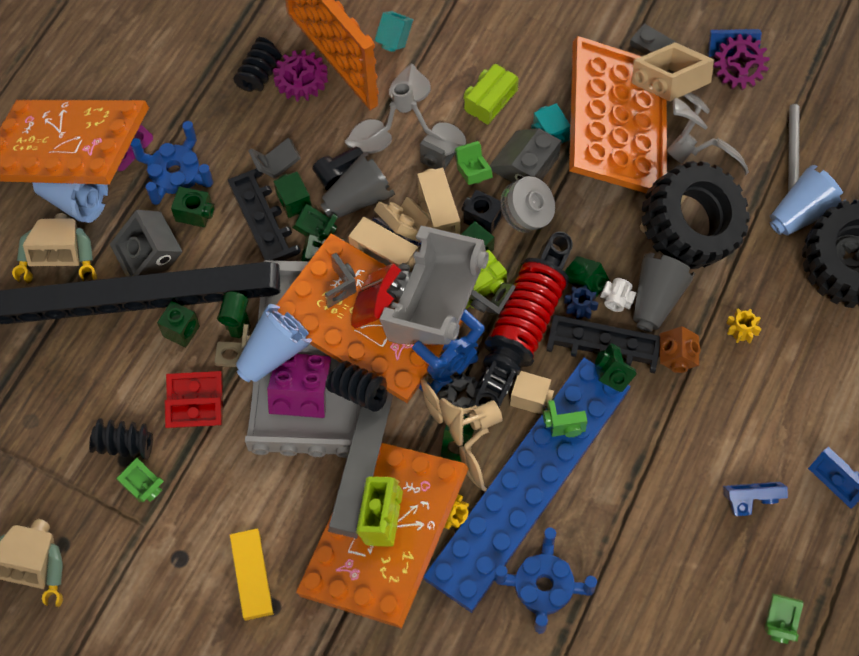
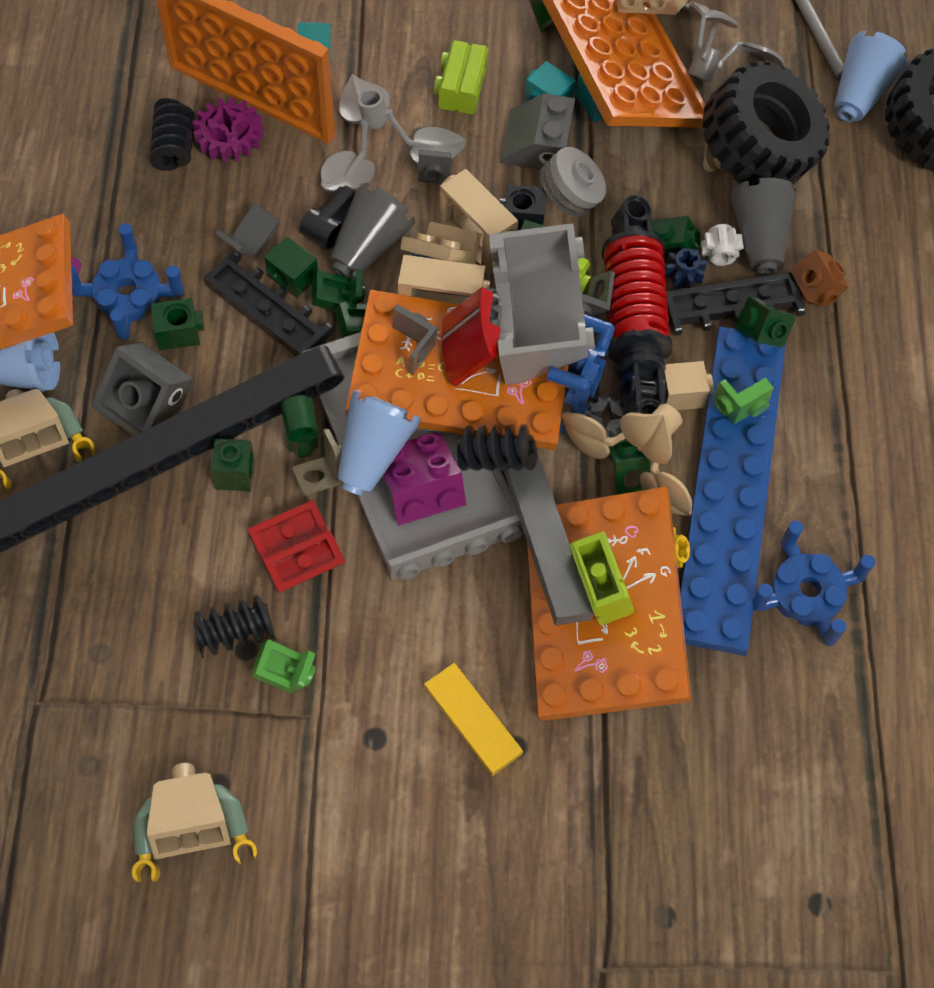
camera: 30 degrees left, 0 degrees up
bright green bracket [455,141,493,185] -> none
yellow gear [727,309,761,343] -> none

